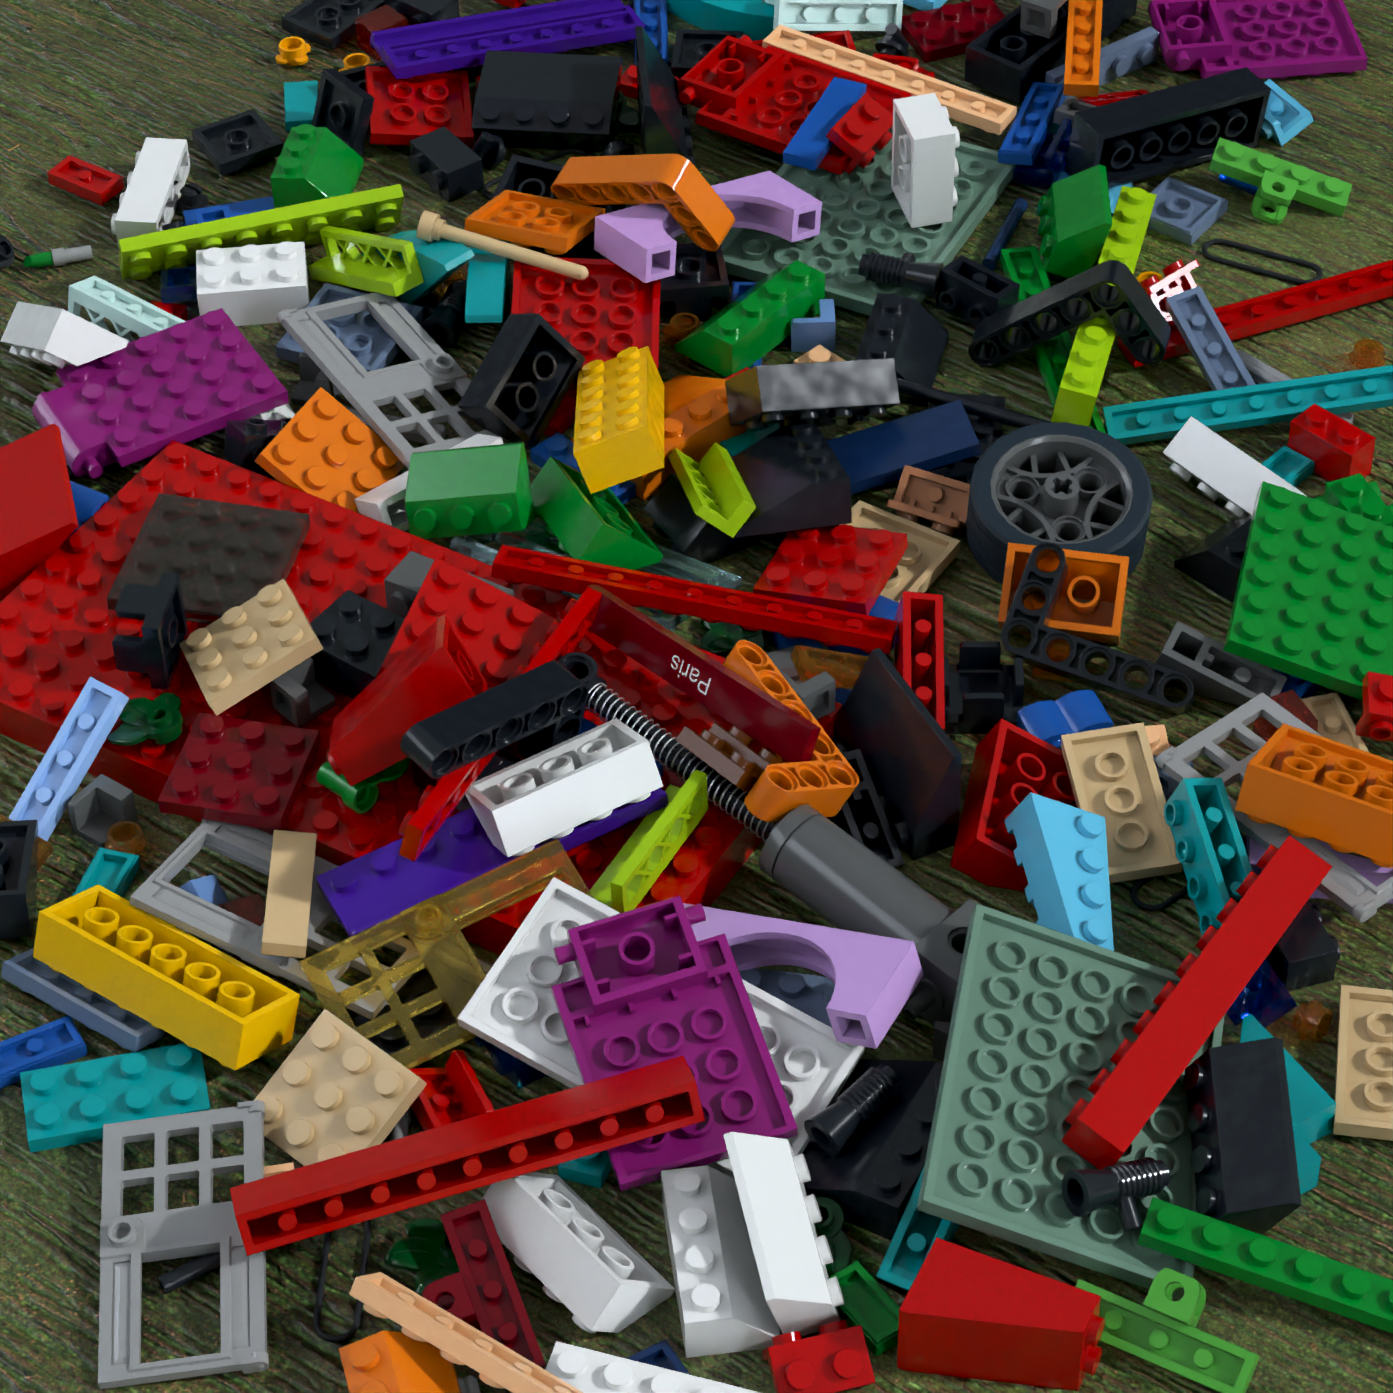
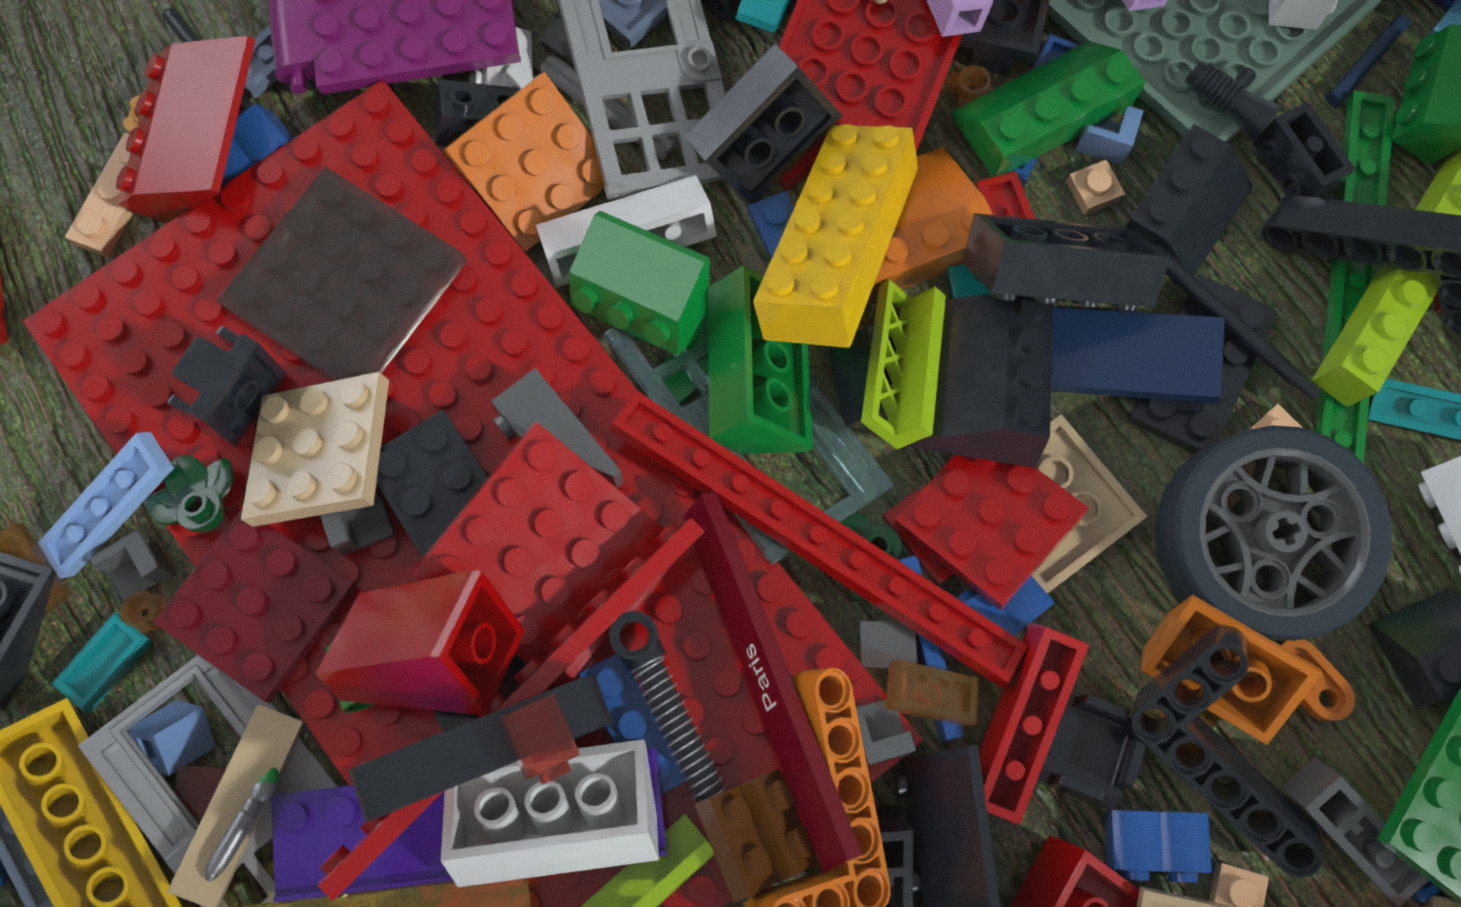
camera: 20 degrees right, 30 degrees up
nougat bracket [886,465,970,536] -> none
none -> flat silver piece [204,767,279,881]
none -> clear red brick [500,694,580,785]
none -> orange plate [1279,639,1355,722]

